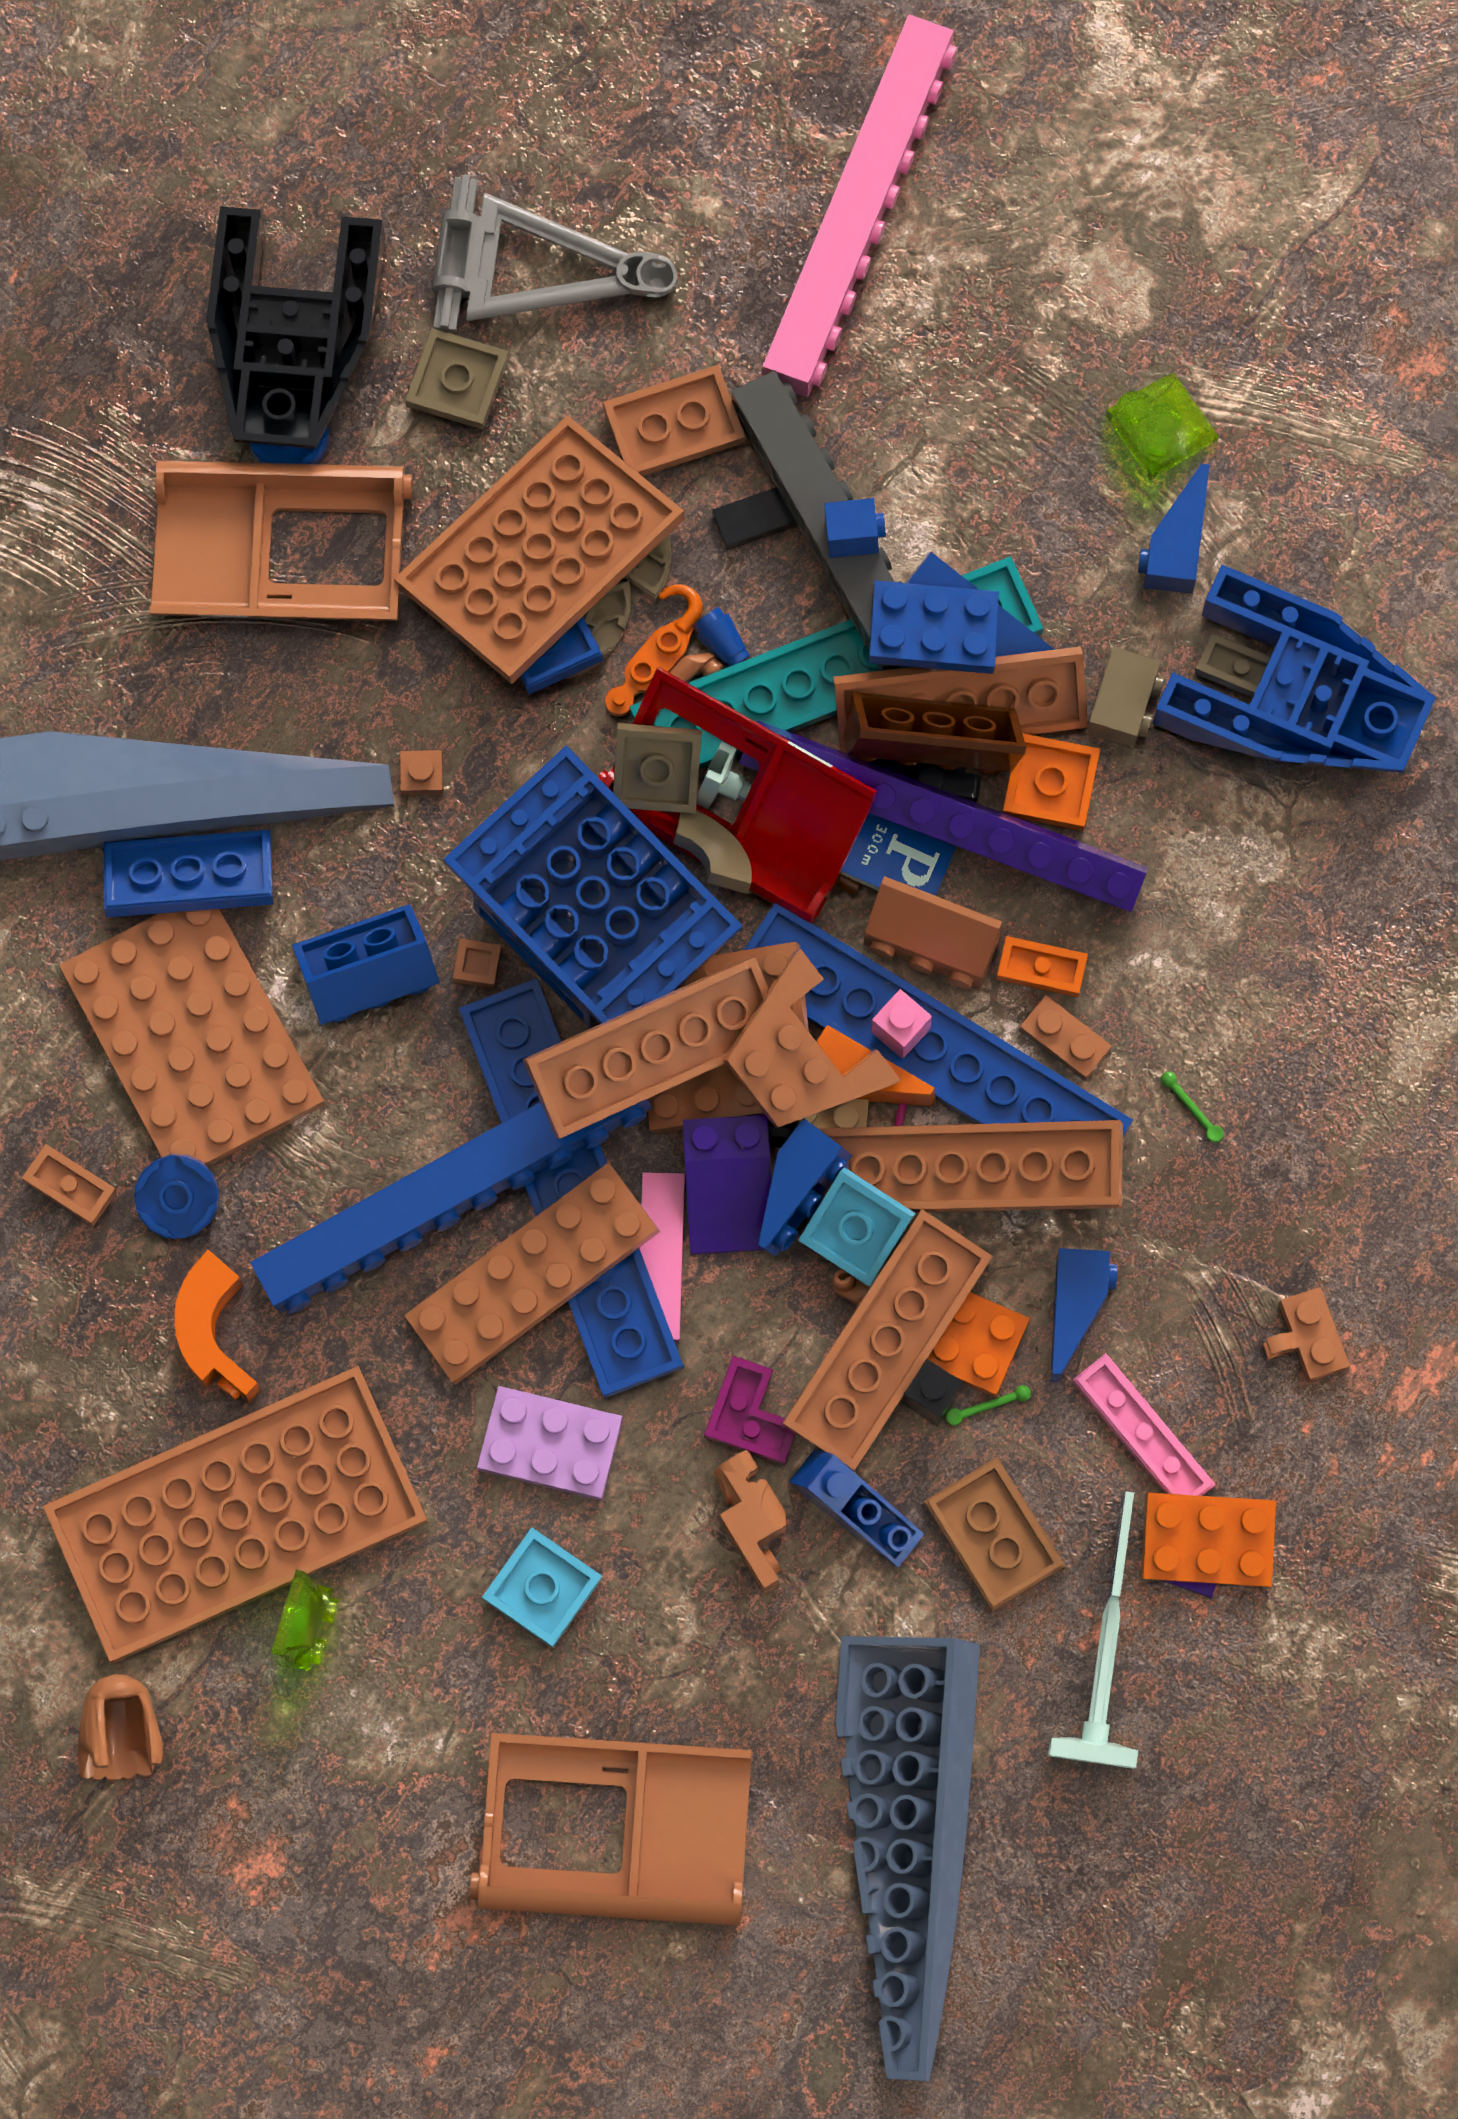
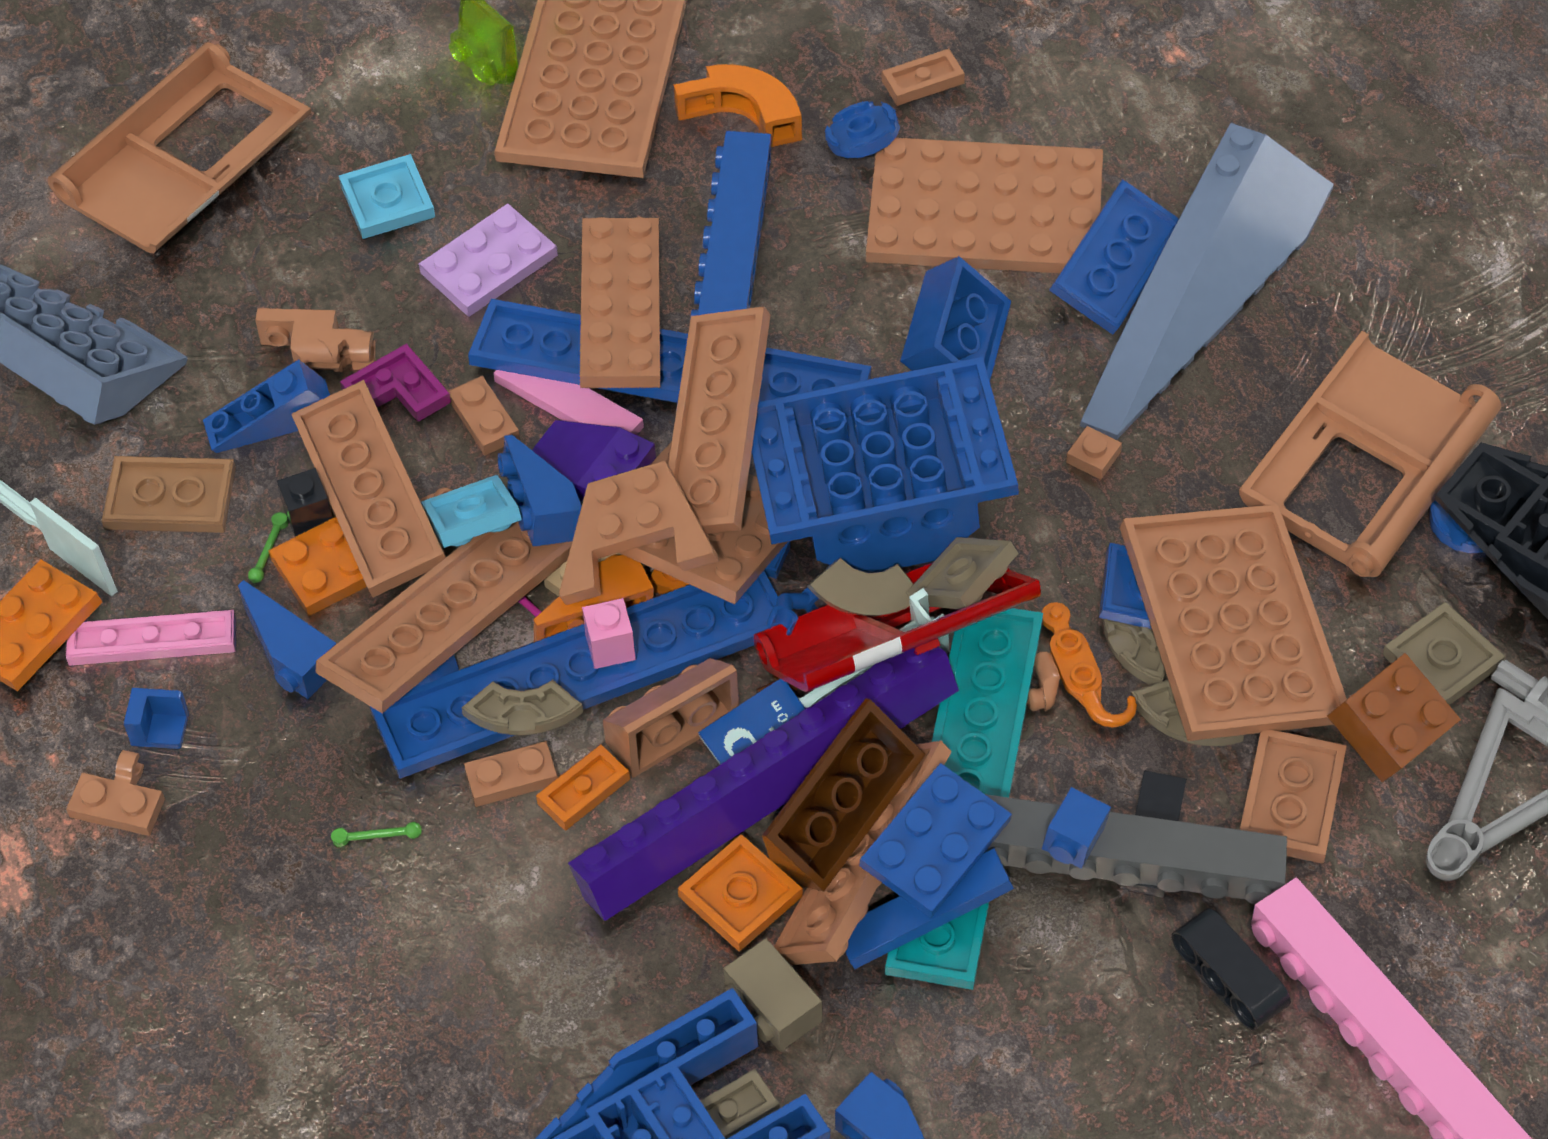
camera: 125 degrees right, 20 degrees down
blue cone [693,607,750,667] -> none
none -> blue panel [124,688,189,749]
none -> nougat plate [448,375,520,456]
none -> dark tan tile [462,680,583,735]
none -> blue arm [766,588,819,635]
none -> black beam [1171,908,1291,1031]
none -> dark orange brick [1327,653,1461,783]

